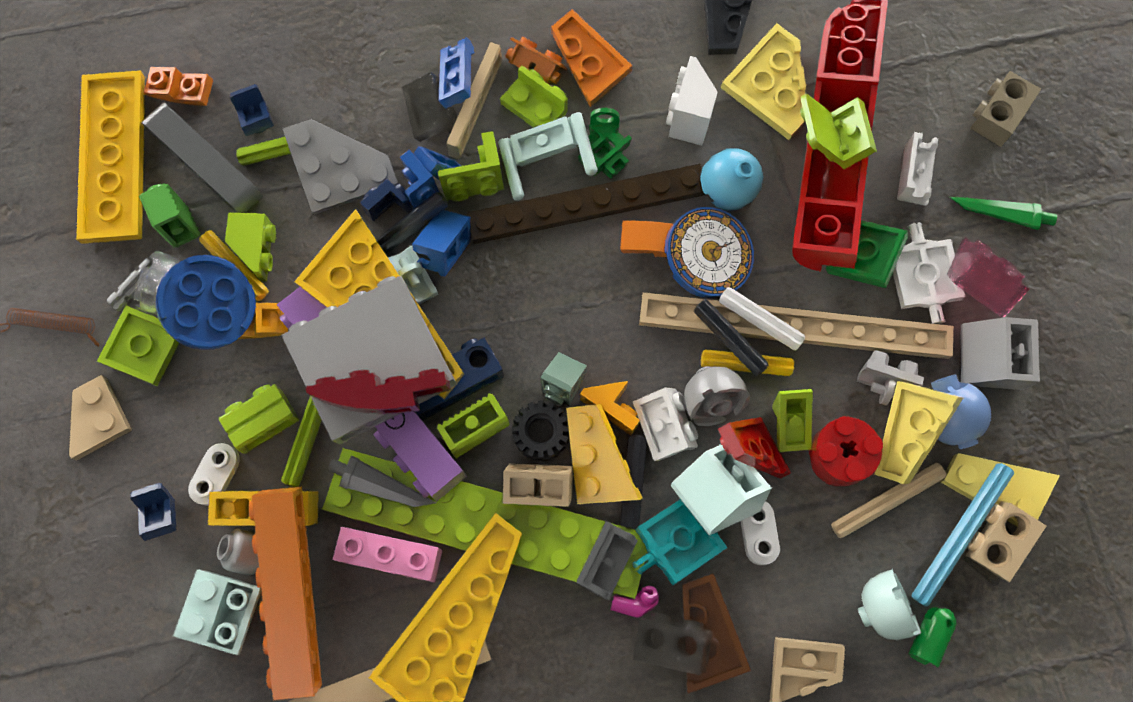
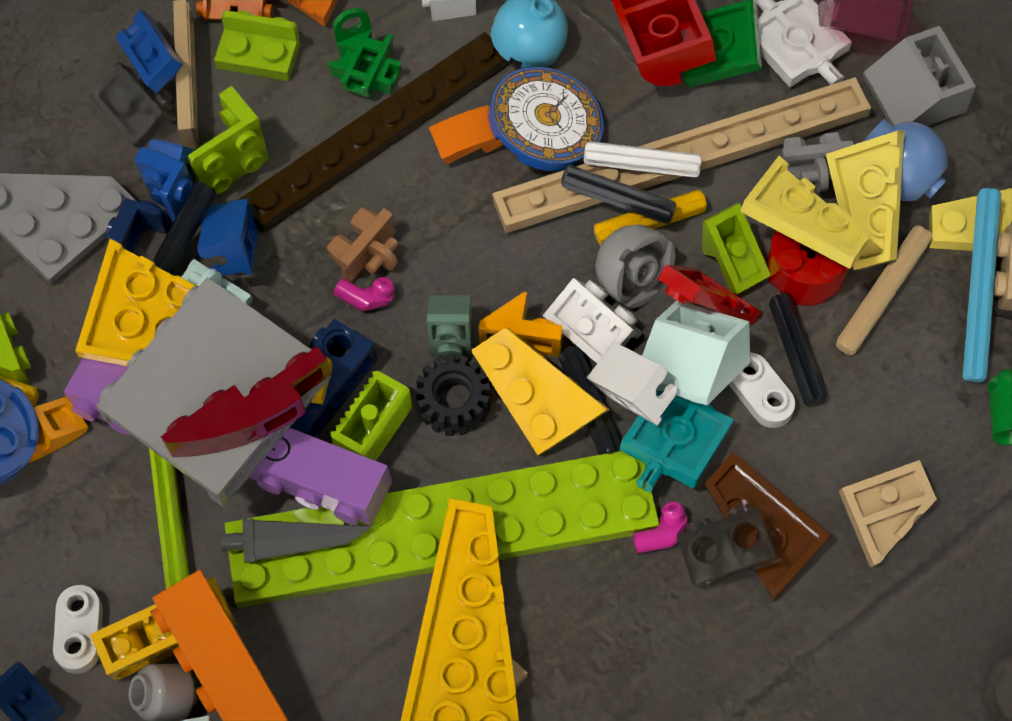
camera: 25 degrees left, 10 degrees down
lime brick [219,384,300,454] -> none
bright pink brick [333,527,443,583] -> none
light aqua plate [498,112,597,201] -> none
tan brick [503,463,573,507] -> none
dark grey hinge [576,521,638,601] -> none
light aqua cylinder [858,569,921,640] -> none
none -> medium nougat hips [327,207,399,283]
none -> dark pink arm [333,277,395,312]
none -> white hinge [587,342,677,425]
none -> light yellow wing [740,156,871,269]
none -> black axle [769,293,827,407]

